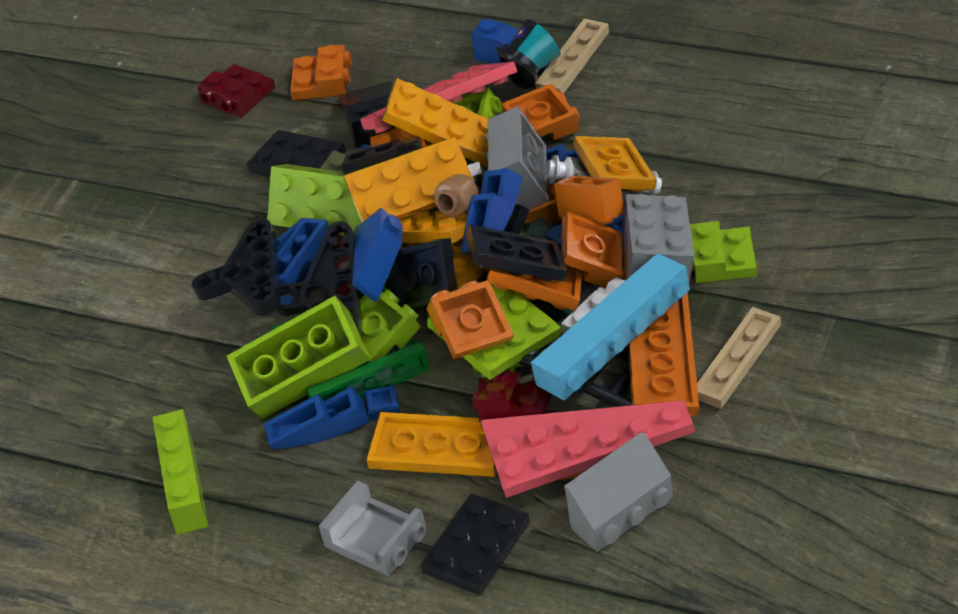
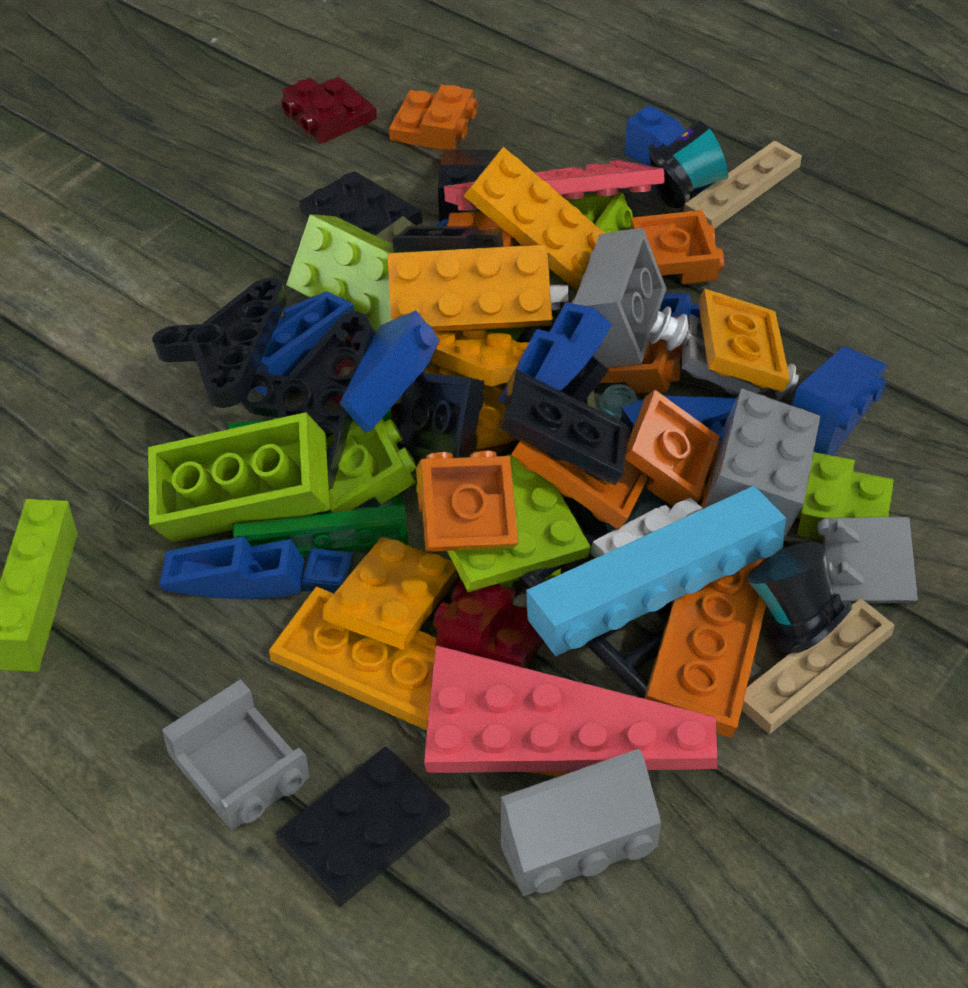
camera: 10 degrees right, 5 degrees up
medium nougat head [434,174,479,217] -> none
orange brick [554,175,624,225] -> none
none -> light orange plate [322,536,458,650]
none -> black hat [747,542,853,653]
none -> blue wedge [792,346,887,456]
none -> light grey plate [818,517,918,603]

